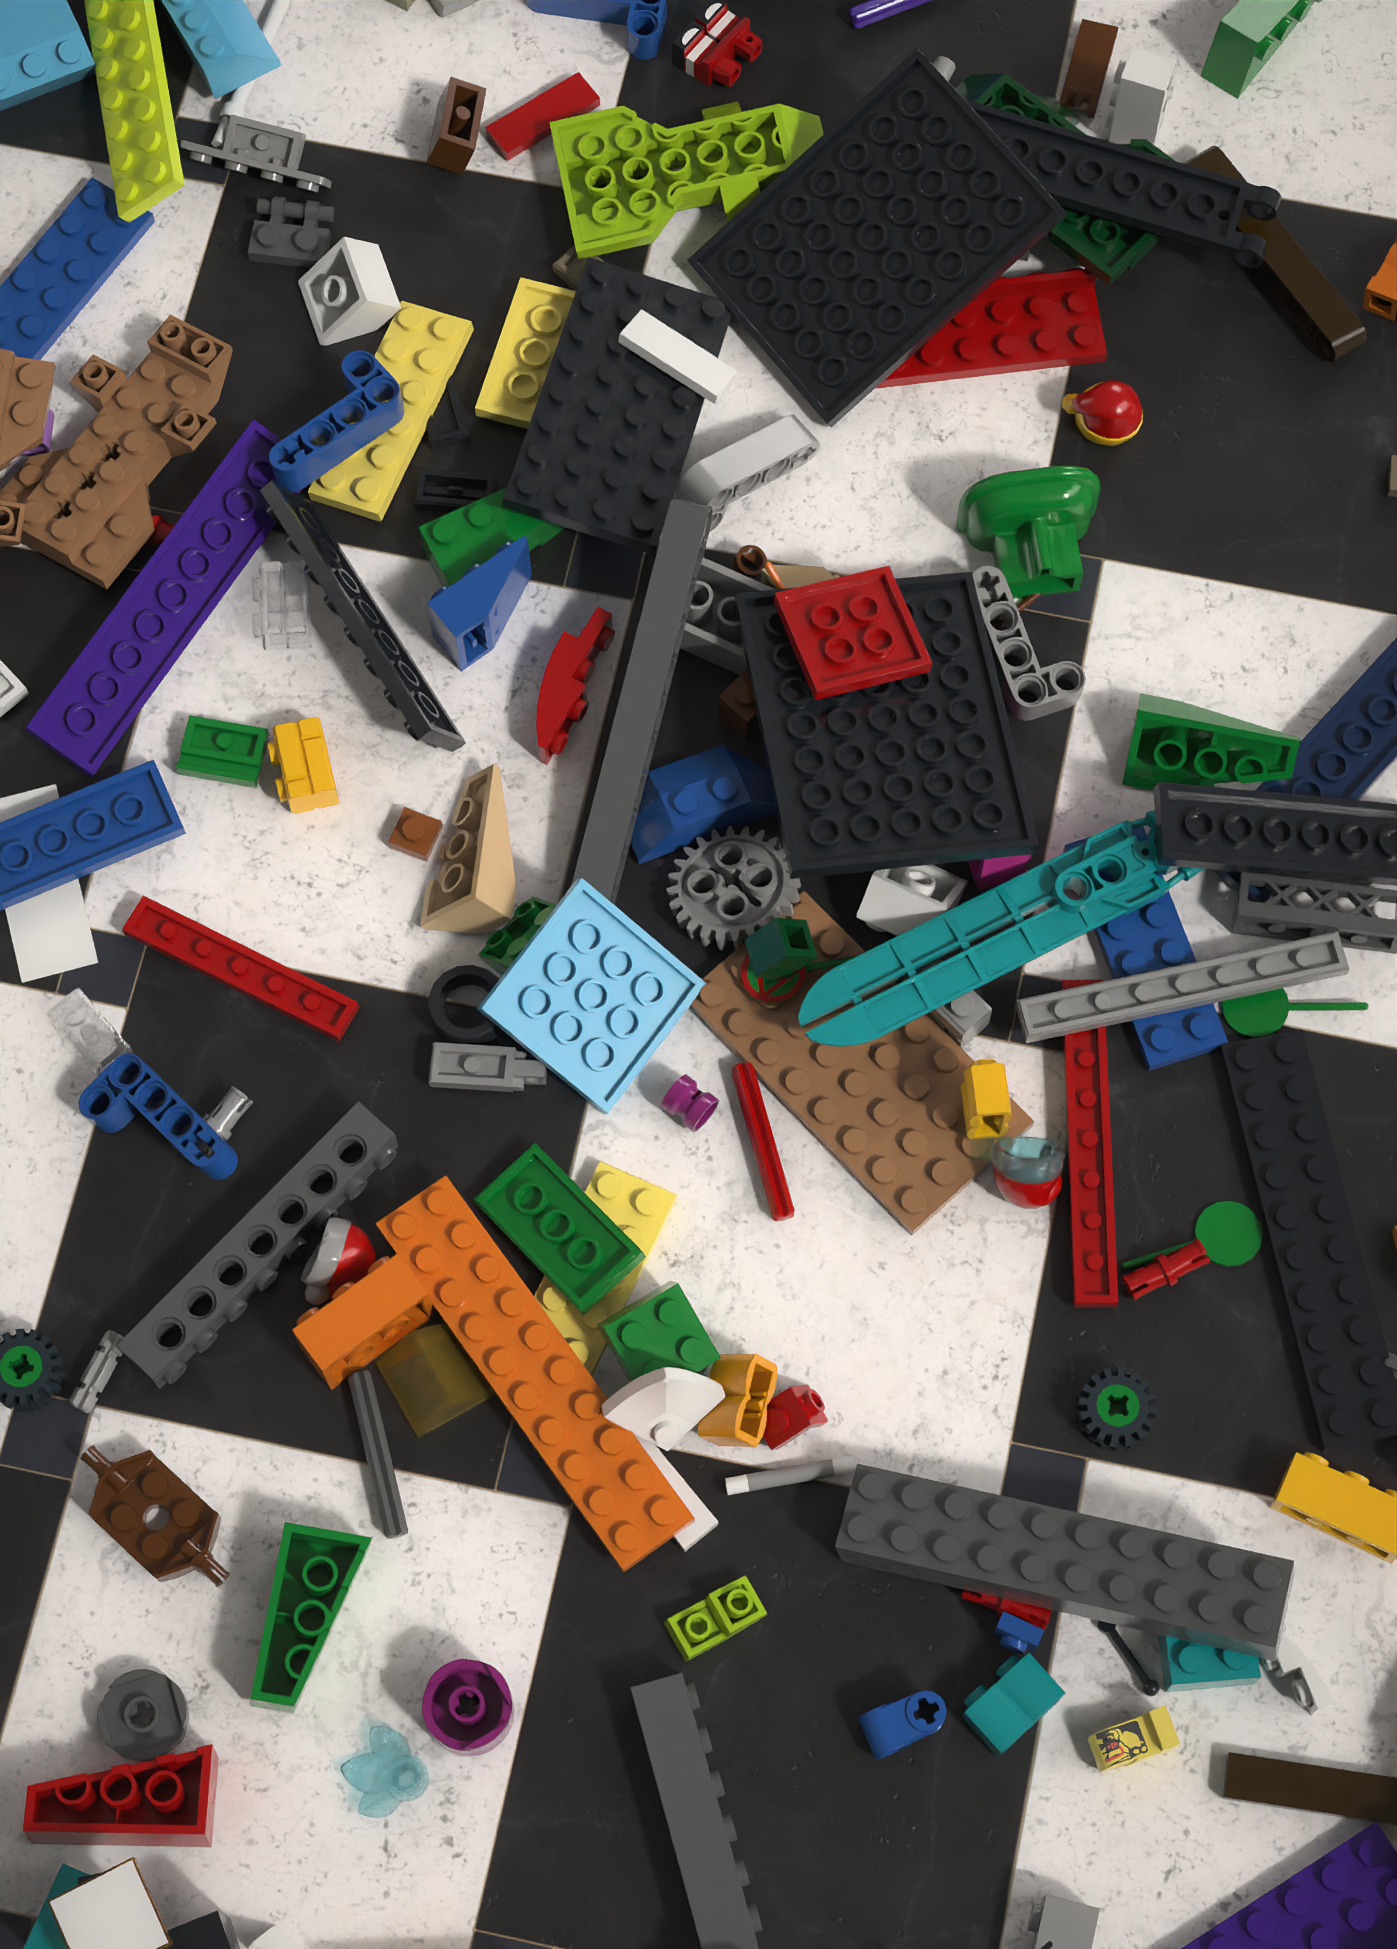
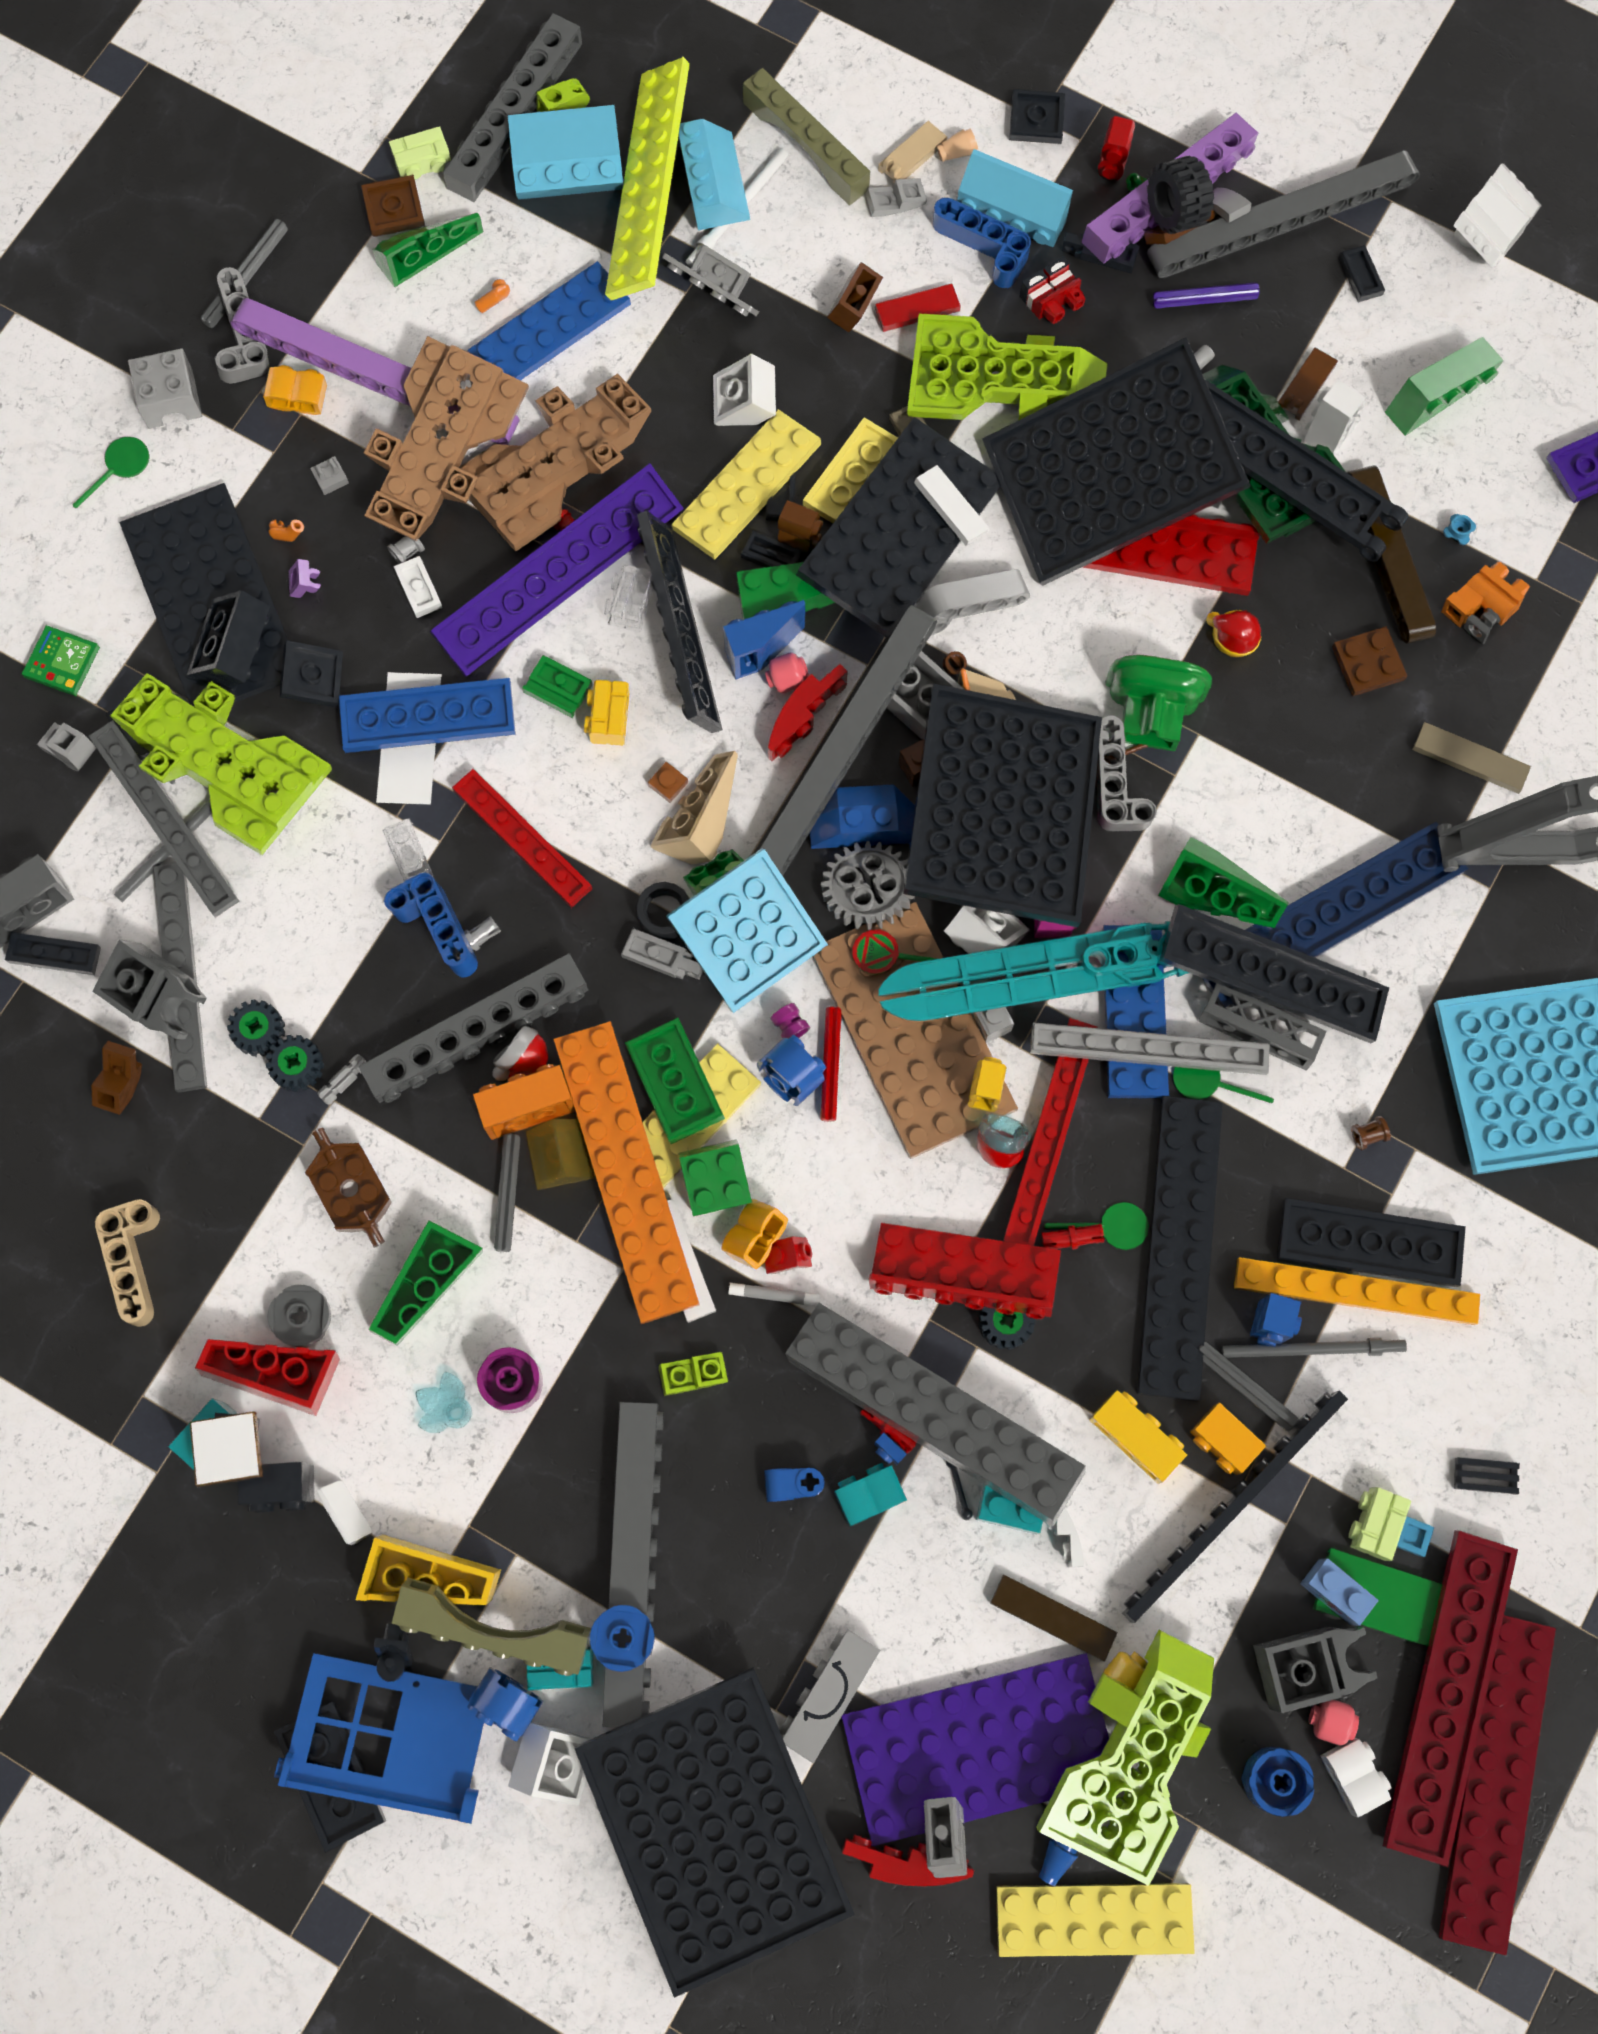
camera: 15 degrees right, 5 degrees up
dark grey plate [248,196,335,268] -> none
blue beam [269,350,404,492] -> none
white plate [601,1367,725,1451] -> none
dark green brick [745,918,818,979] -> none
red plate [773,566,932,700] -> none
light yellow leg [1087,1705,1180,1773] -> none
none -> blue brick [757,1035,826,1106]
none -> coral head [765,652,809,694]
none -> reddish brown brick [778,500,823,555]
none -> red bracket [869,1223,1061,1319]
none -> reddish brown plate [1332,626,1407,696]
none -> dark azure plate [1443,514,1476,545]

